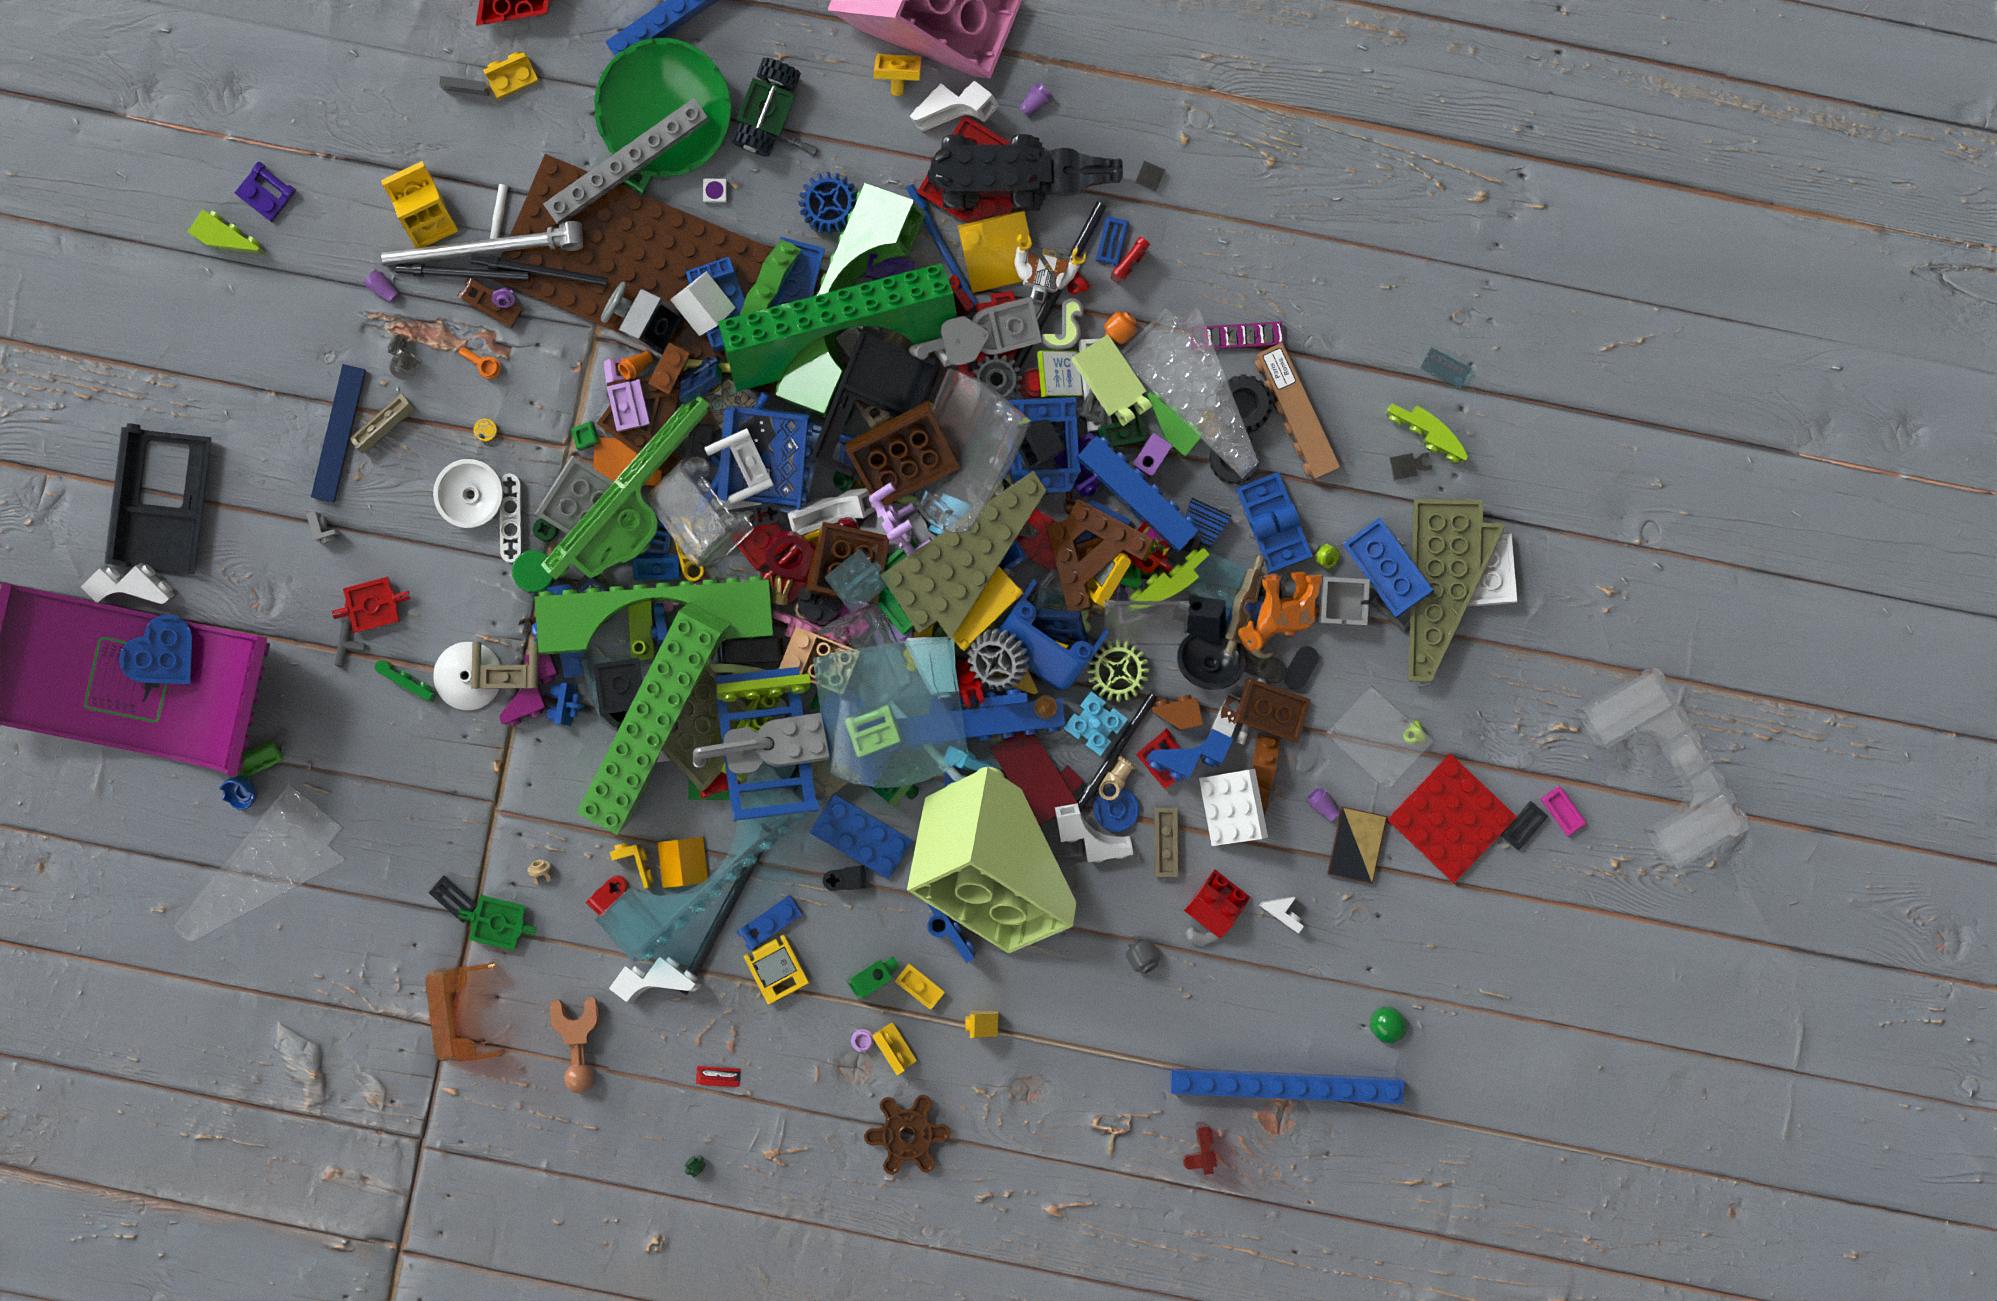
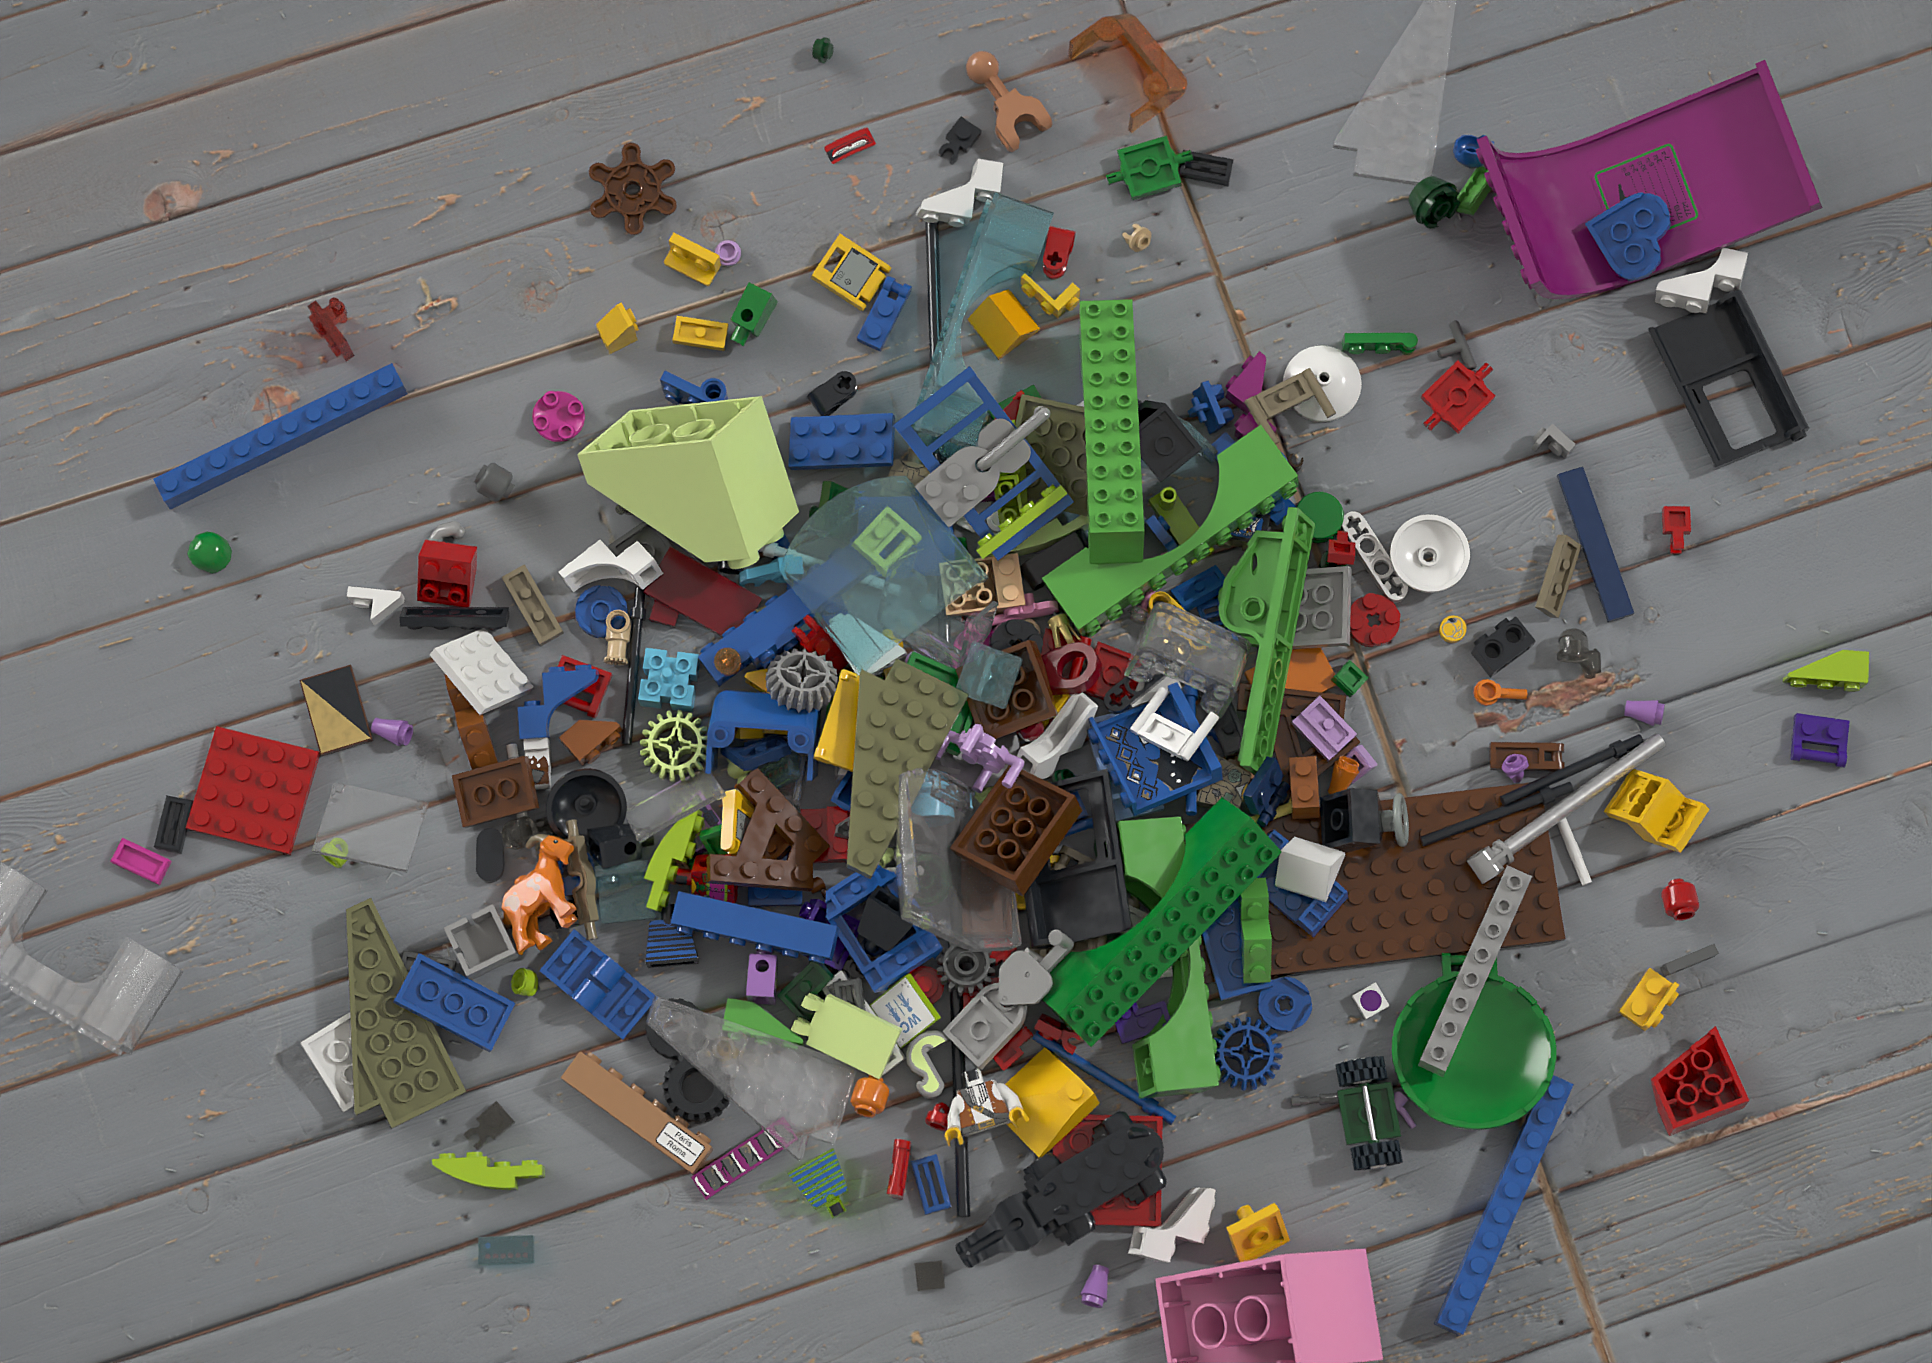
camera: 150 degrees right, 10 degrees down
none -> black plate [400,607,509,630]
none -> dark pink dish [532,391,585,442]
none -> torso [787,1148,849,1219]
none -> black plate [939,116,982,165]
none -> blue plate [1258,977,1312,1032]
none -> red plate [1327,531,1356,565]
none -> red plate [1350,593,1400,647]
none -> lavender hand [1394,1092,1416,1129]
none -> dark green cone [1408,176,1460,229]
none -> black brick [1471,617,1536,678]
none -> red head [1661,879,1700,921]
none -> red plate [1662,506,1691,554]

